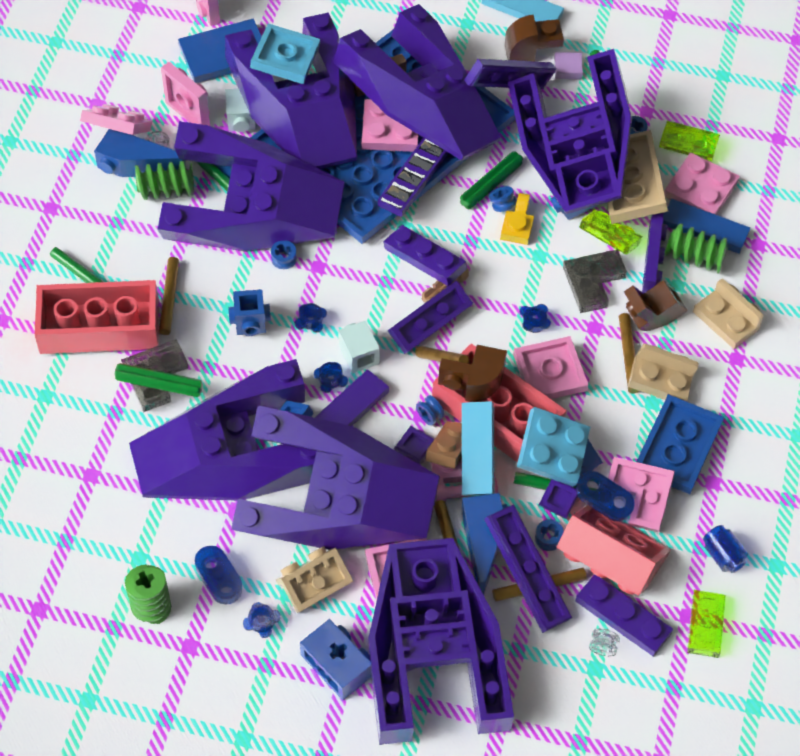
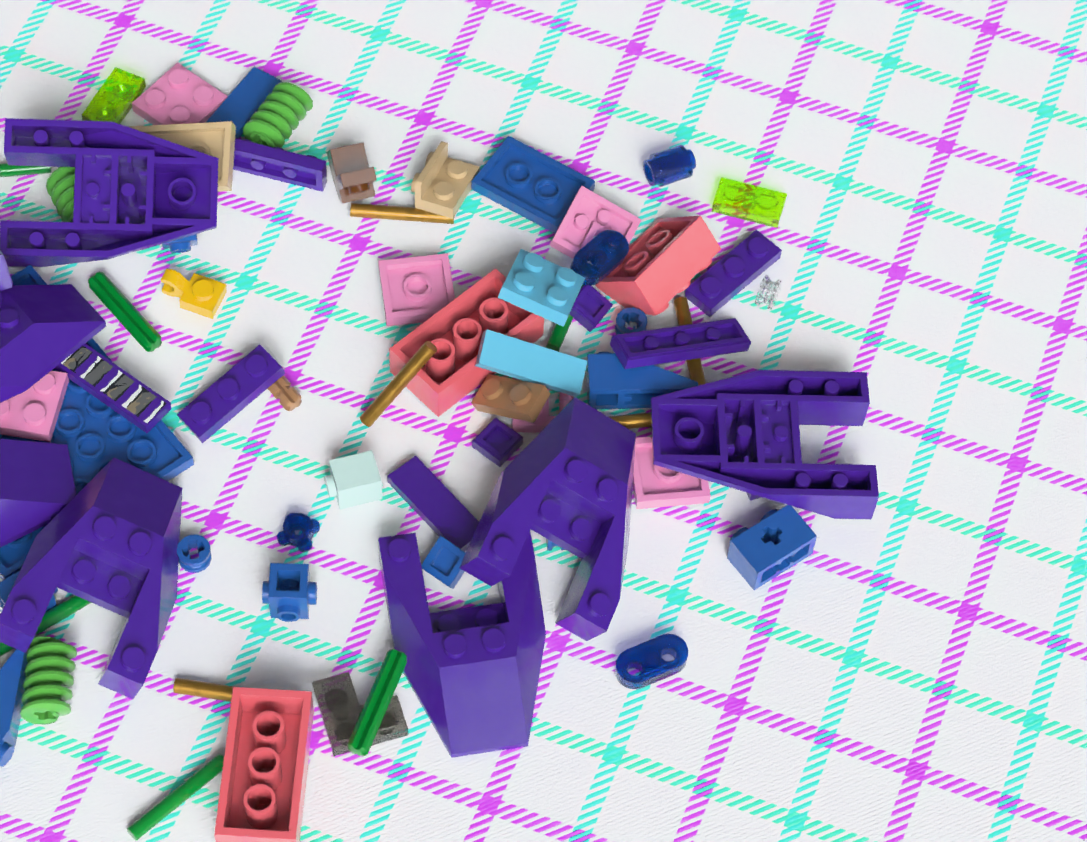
camera: 85 degrees left, 0 degrees up
bright green piece [125,564,172,624] -> none
clear blue plate [243,602,281,638] -> none
tan bracket [275,546,354,613] -> none
clear blue plate [314,362,348,393] -> none
dark purple plate [387,280,473,354] -> none
blue bush [416,395,445,426] -> none
reddish brown brick [438,344,507,402] -> none
blue bush [489,186,517,212] -> none
clear blue plate [519,304,551,333] -> none
clear smoke plate [563,249,627,314] -> none
clear neon green plate [579,210,643,255] -> none
tan bracket [693,278,763,349] -> none

